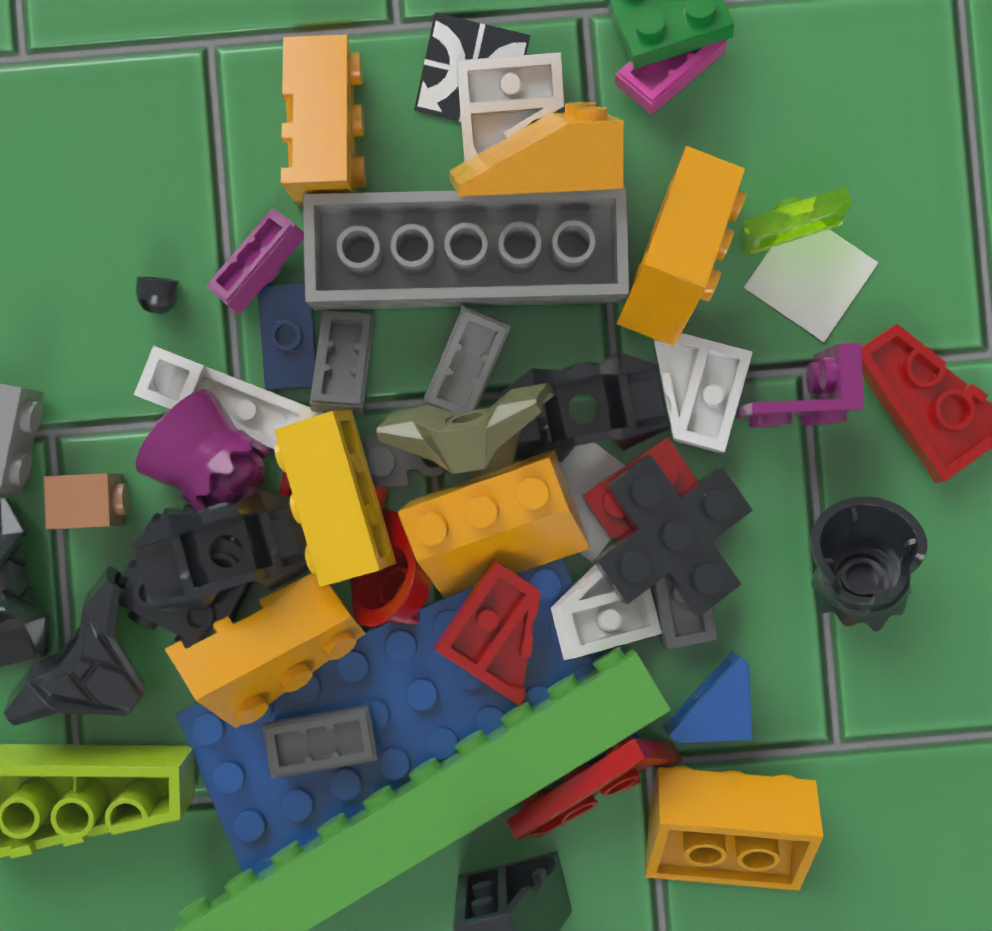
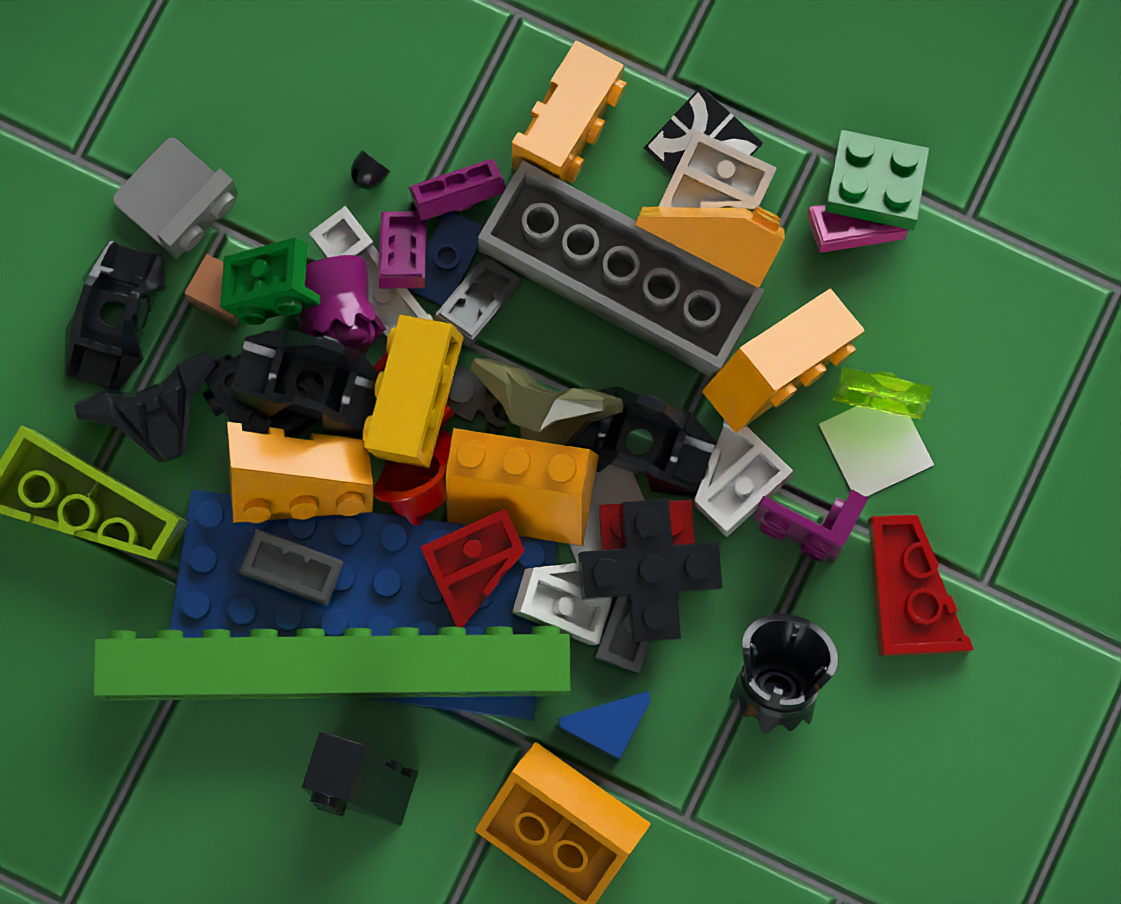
camera: 30 degrees right, 10 degrees down
light grey plate [423,305,511,413] -> none
red wing [506,736,683,840] -> none
none -> green bracket [220,237,320,325]
none -> magenta plate [378,211,427,289]

